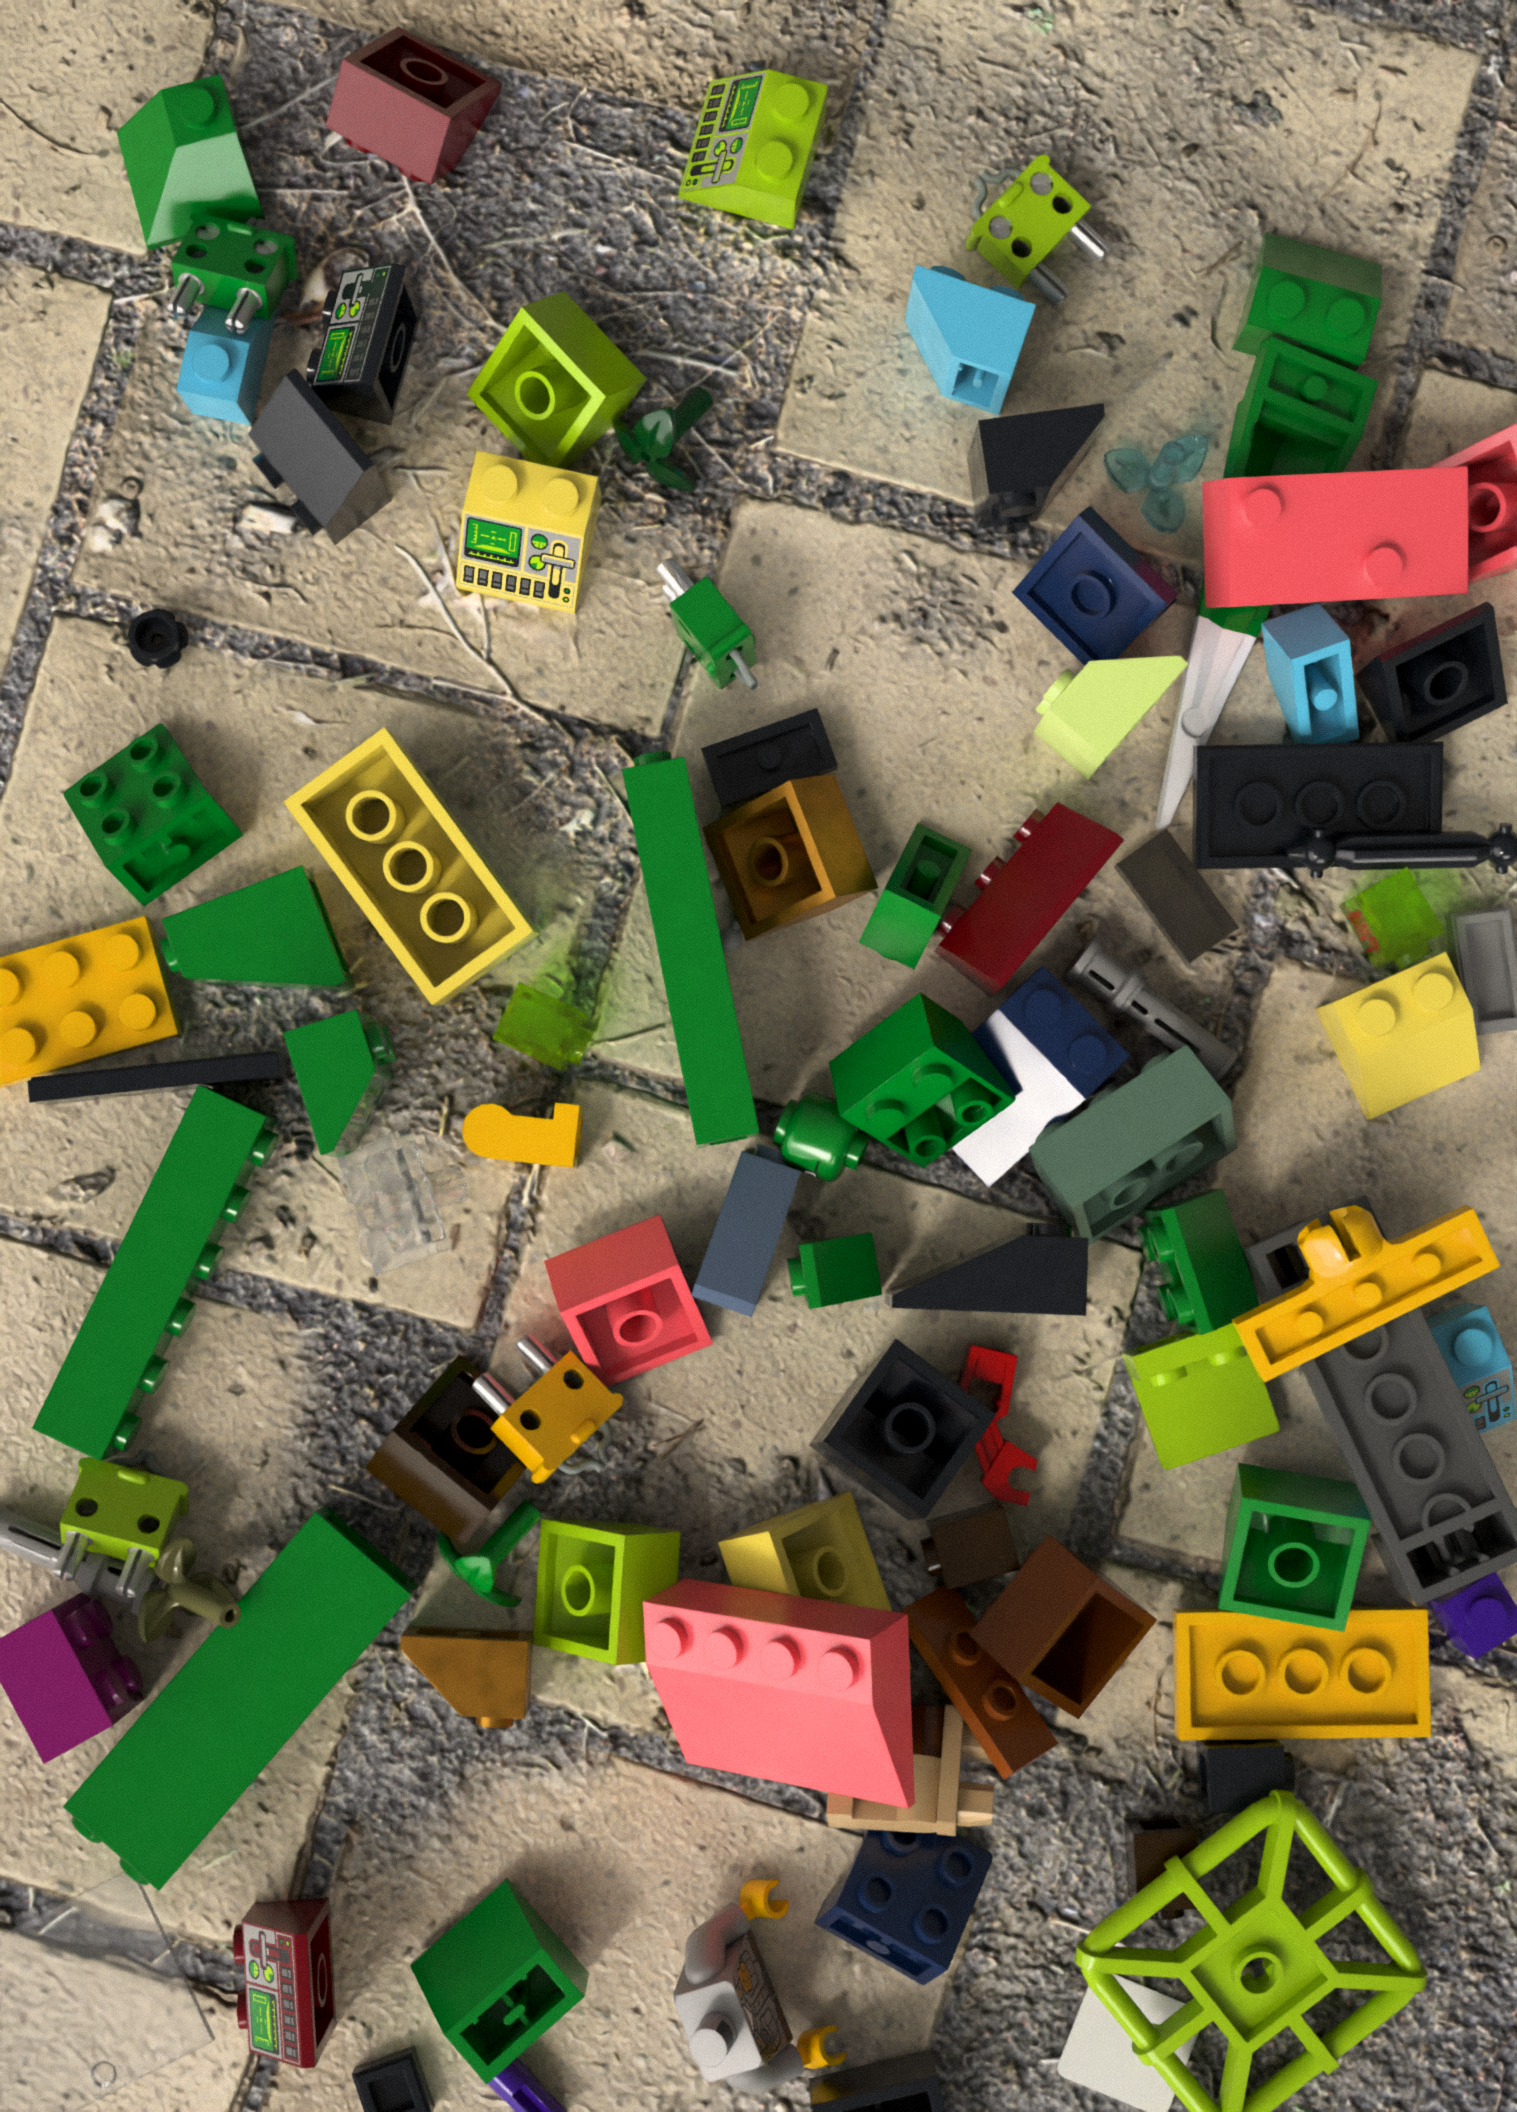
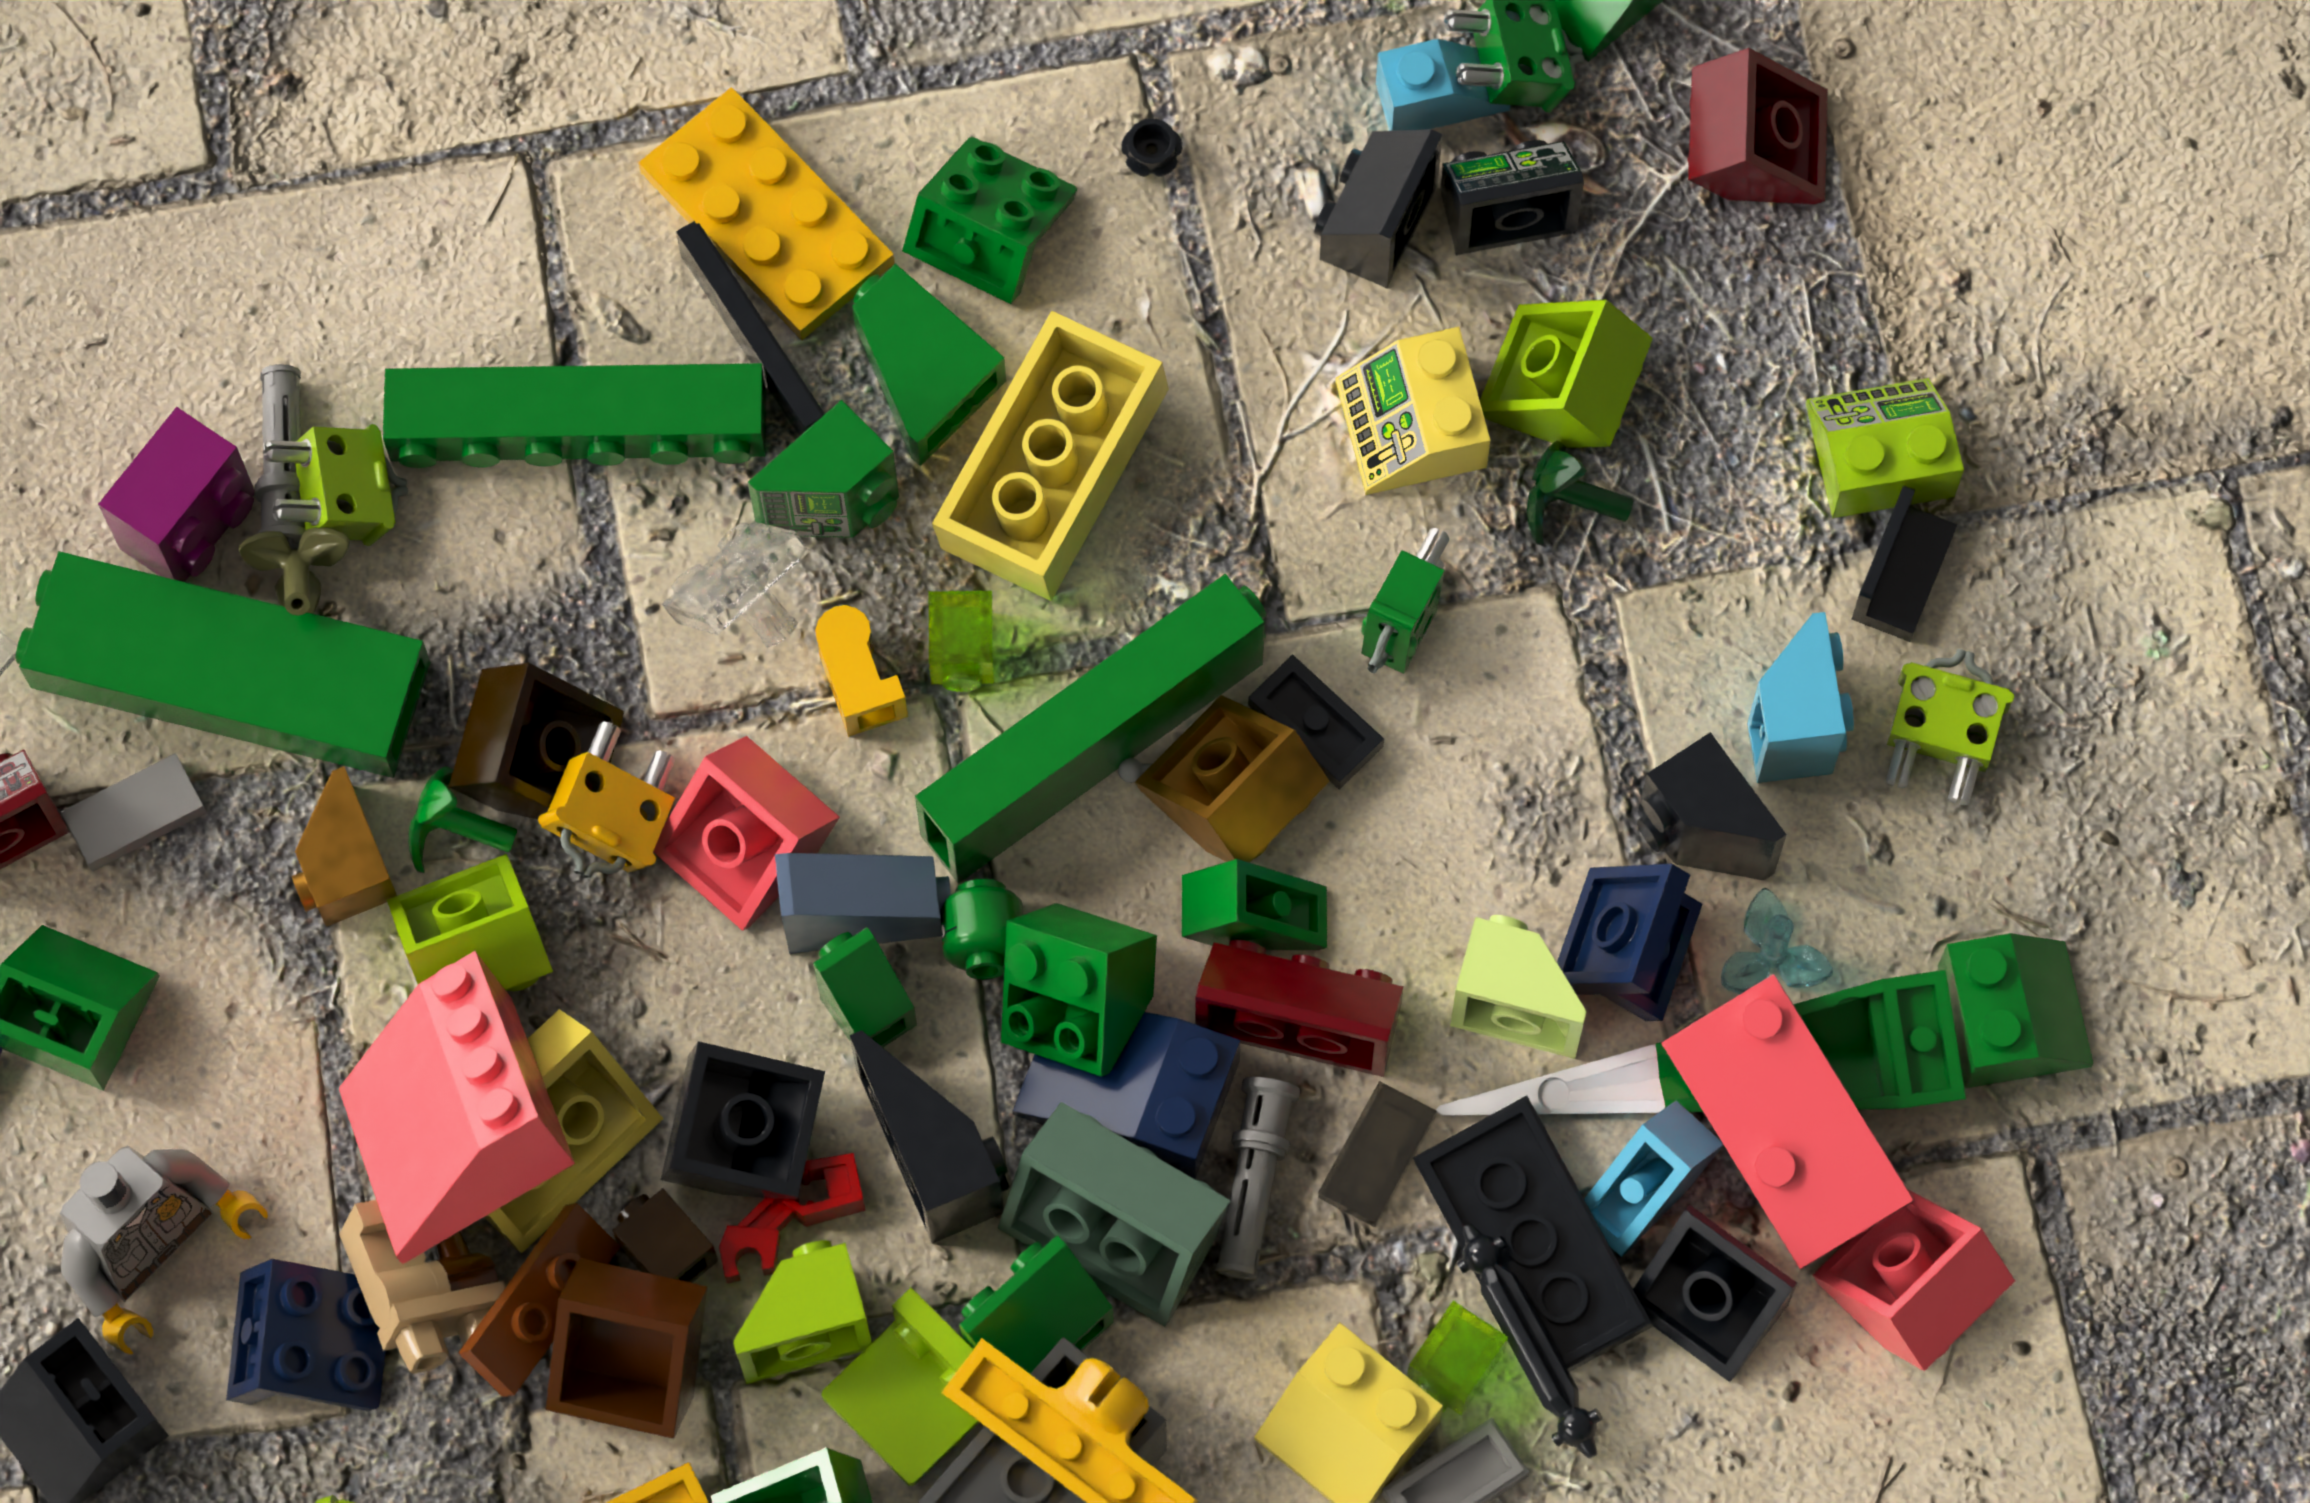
camera: 70 degrees right, 15 degrees down
none -> light grey tile [61,753,207,872]
none -> lime slope [733,1240,872,1384]
none -> black panel [1851,485,1958,642]

